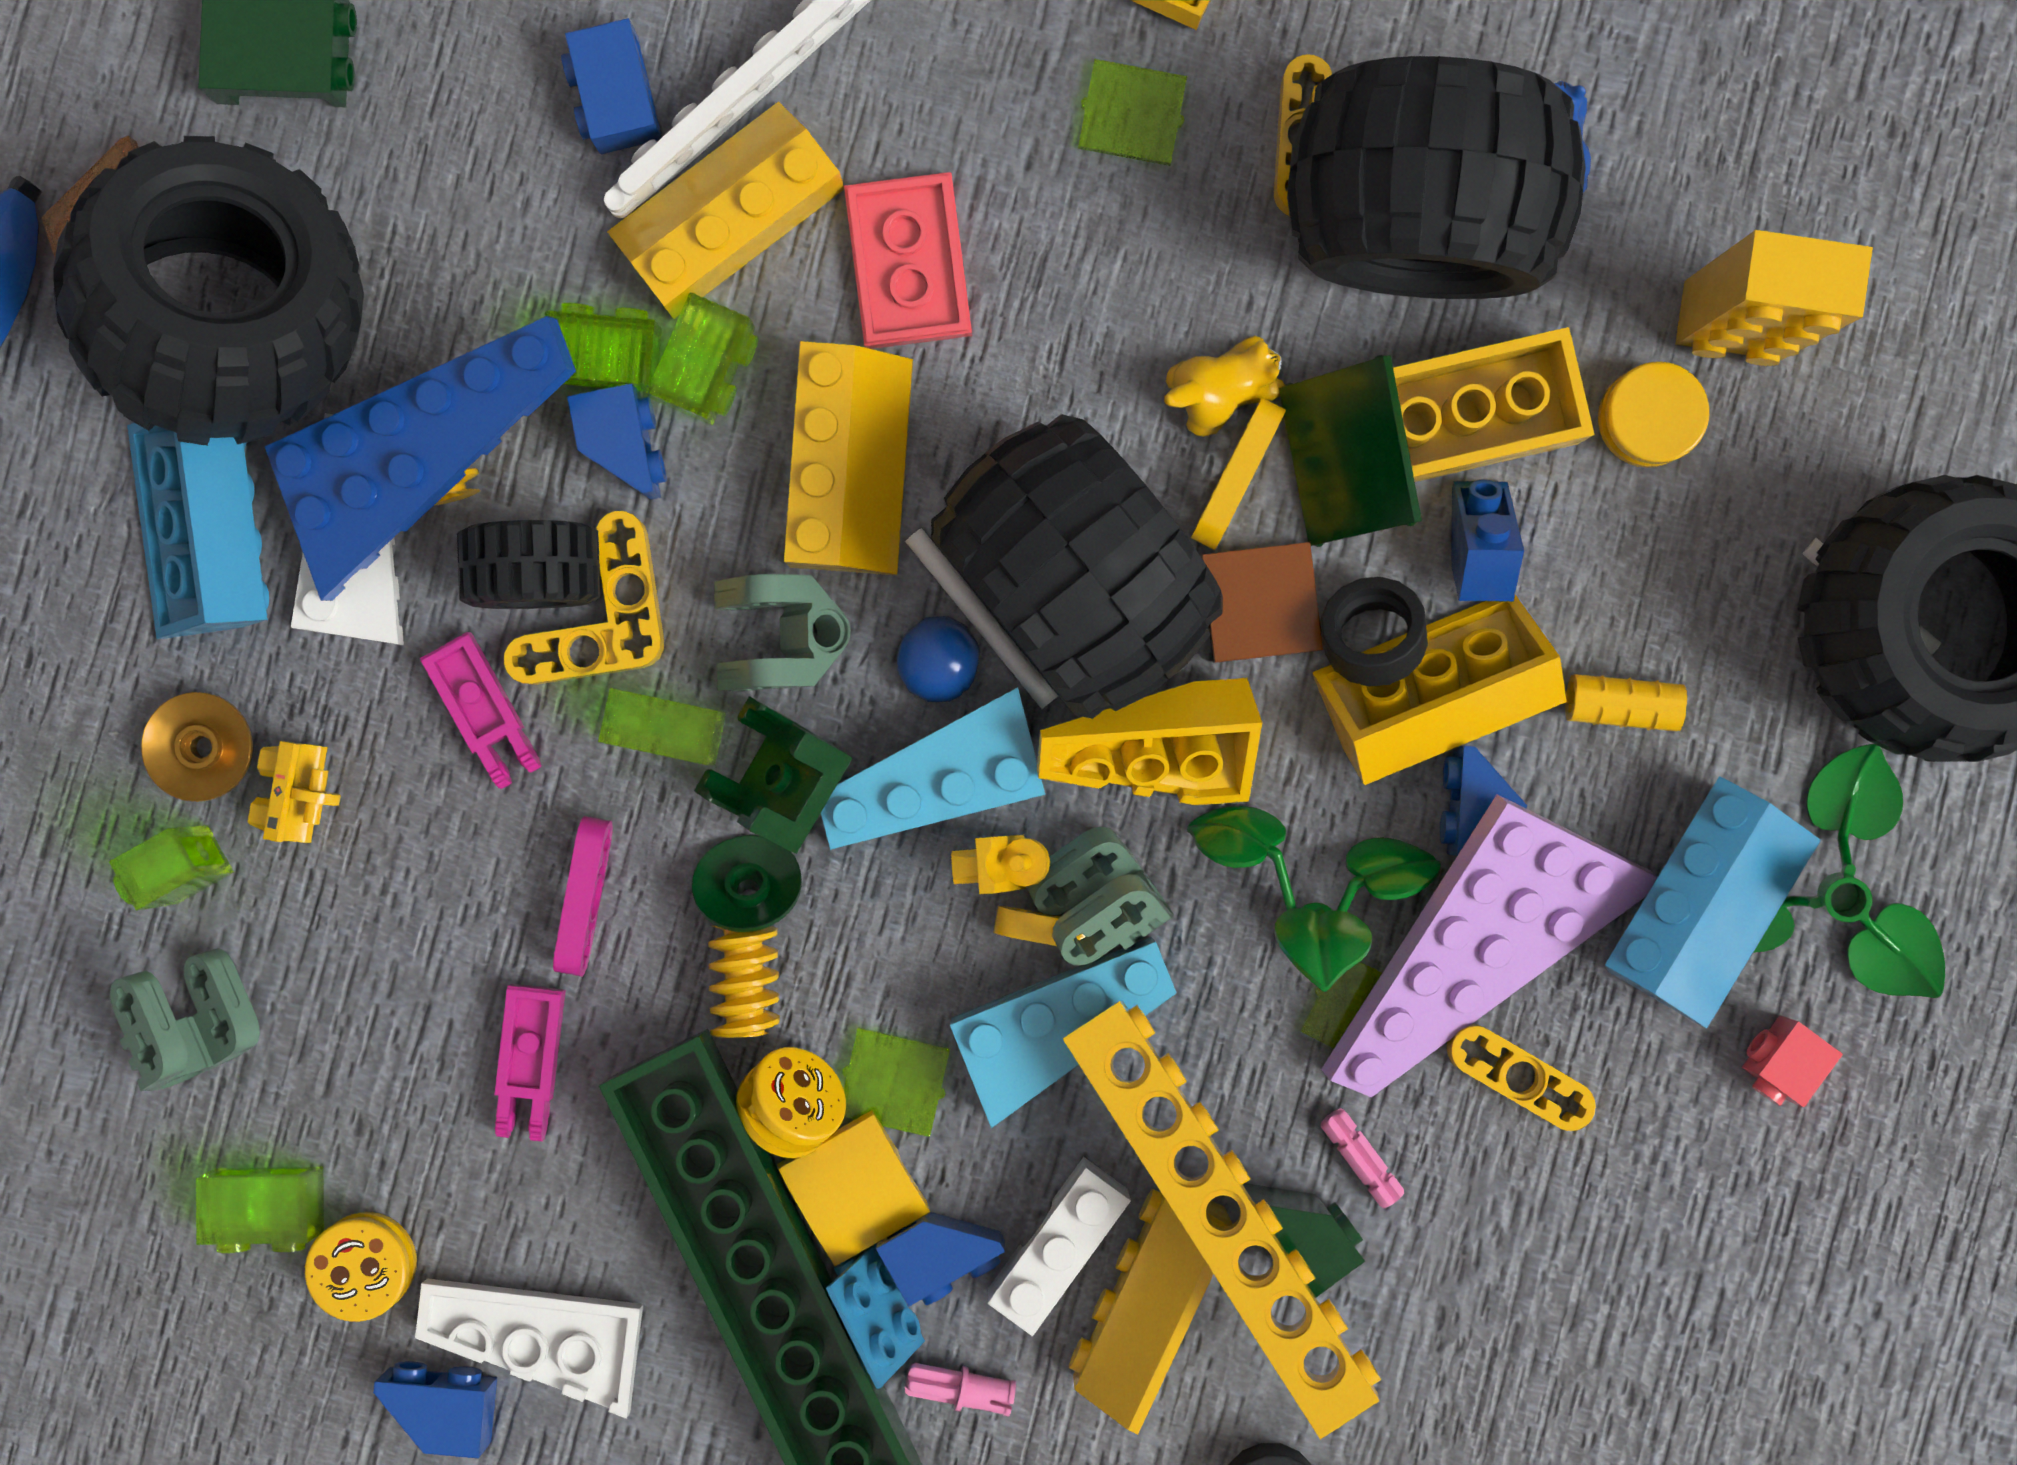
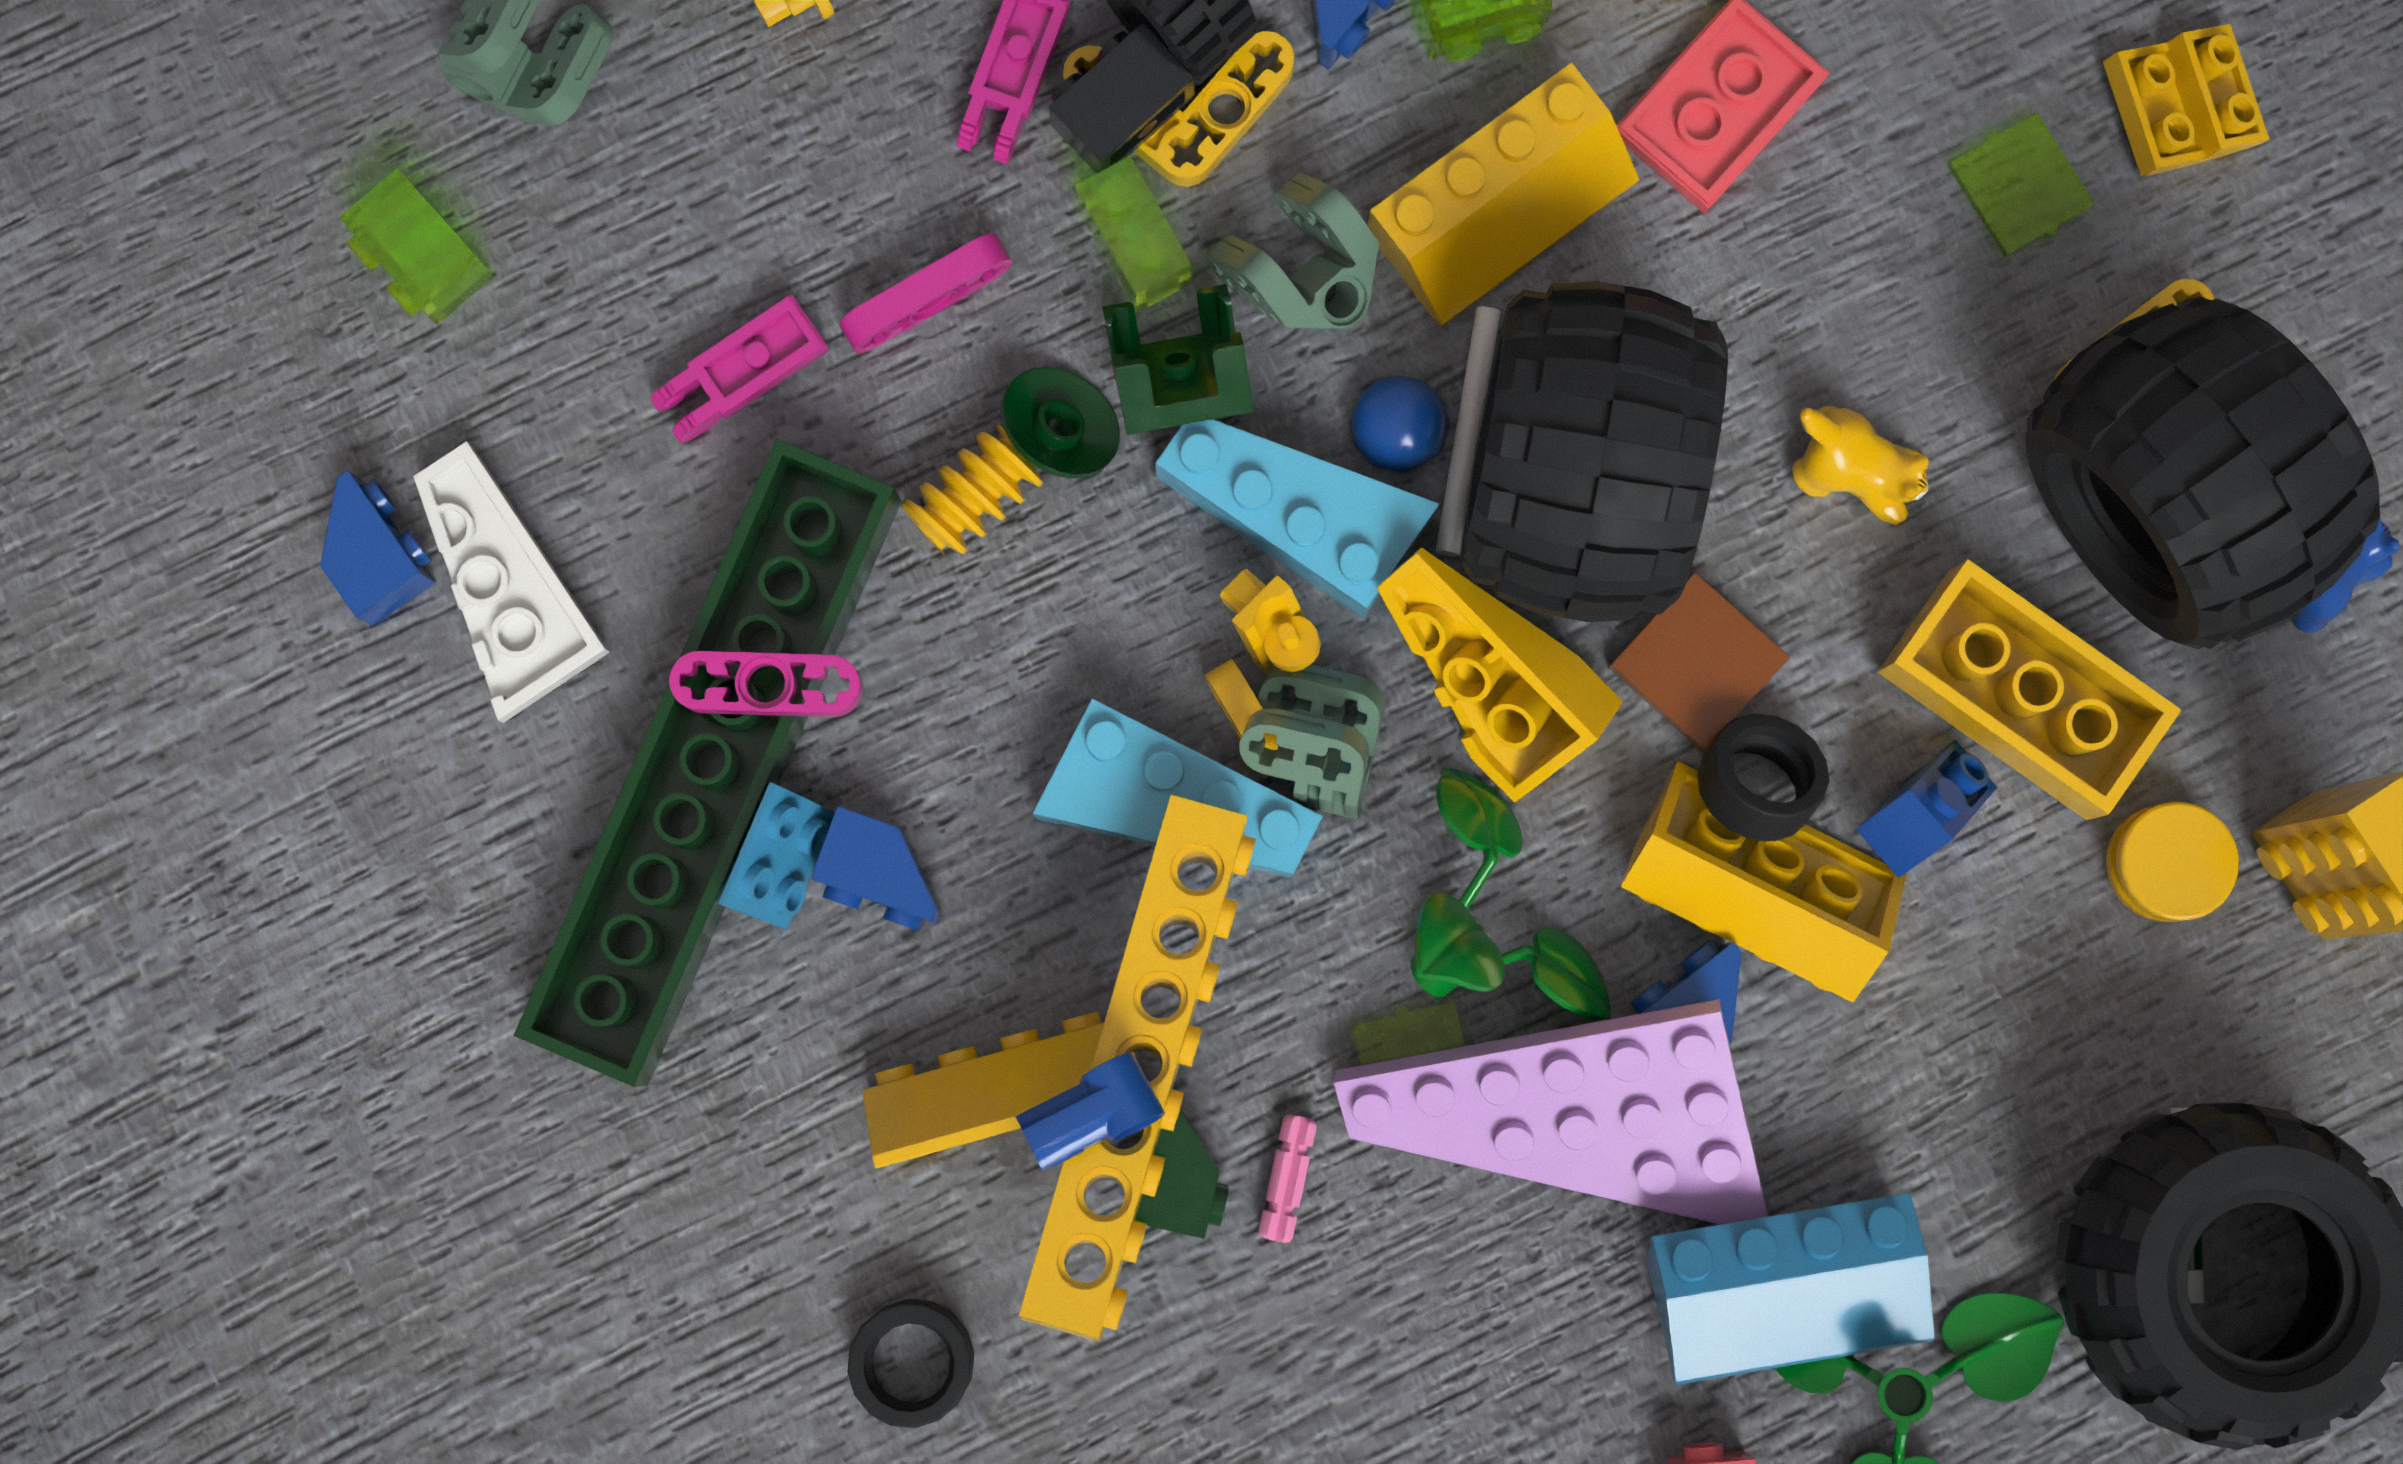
camera: 50 degrees right, 5 degrees down
yellow head [305,1212,417,1322] -> none
yellow head [736,1047,846,1158] -> none
yellow slope [777,1110,930,1266] -> none
clear neon green piece [842,1027,951,1137] -> none
bright pink axle [905,1363,1016,1417] -> none
white arch [988,1157,1131,1336] -> none
yellow beam [1190,398,1286,550] -> none
dark green piece [1279,355,1422,547] -> none
yellow beam [1446,1023,1596,1131] -> none
yellow axle [1565,674,1687,731] -> none
none -> dark pink beam [669,651,863,717]
none -> blue piece [1015,1052,1165,1171]
none -> black brick [1049,23,1194,180]

